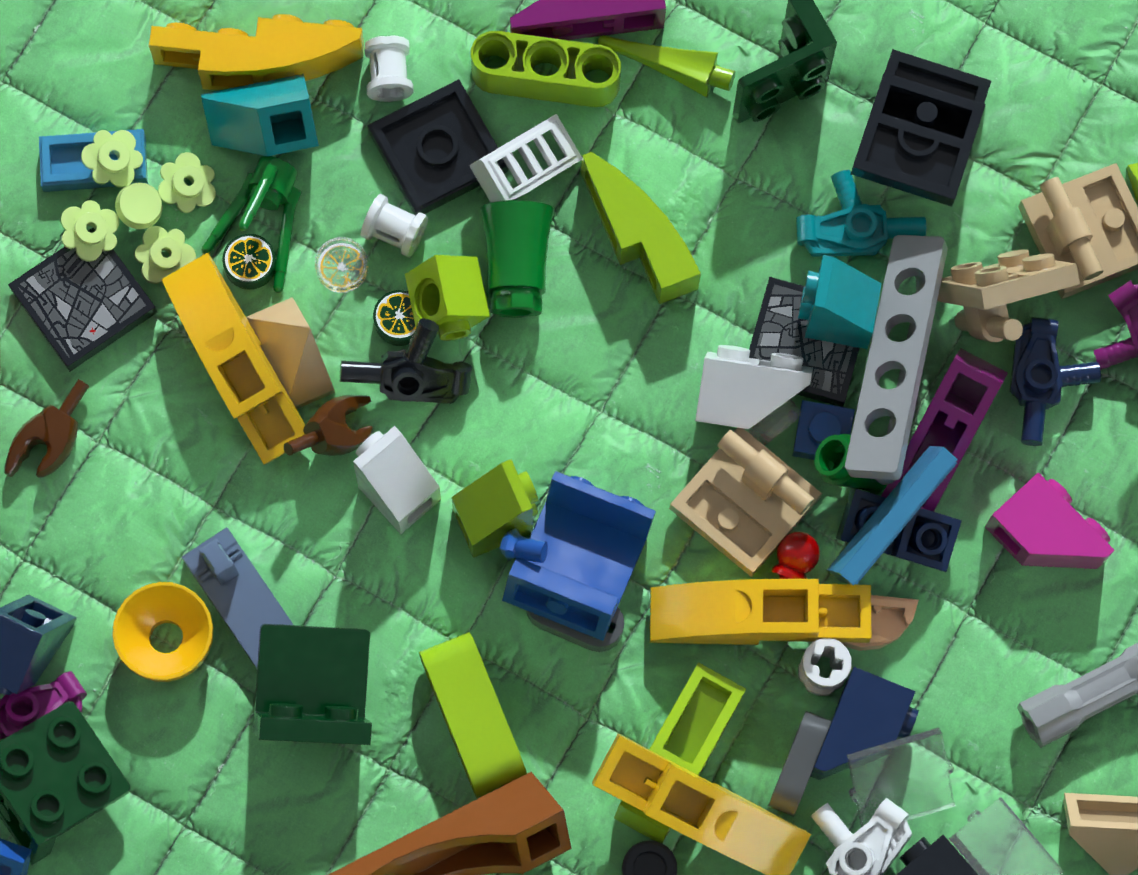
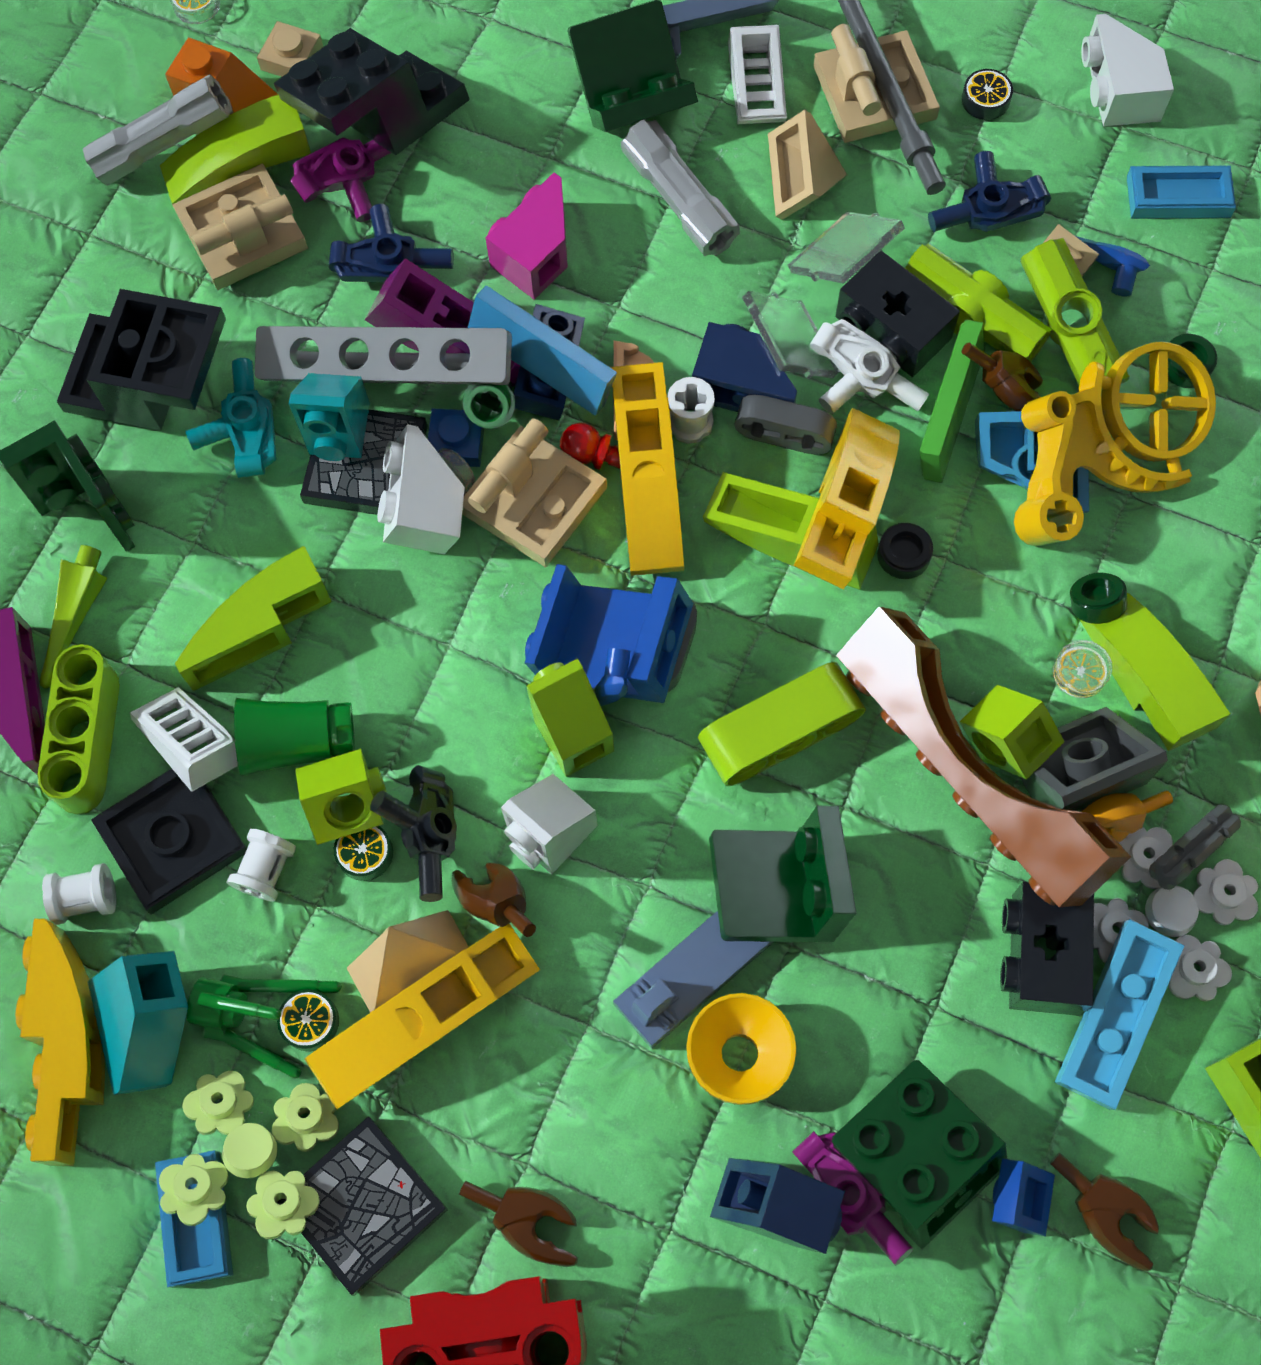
camera: 90 degrees left, 5 degrees down
clear tile [315,237,368,293] -> none
tan plate [937,250,1080,342] -> none

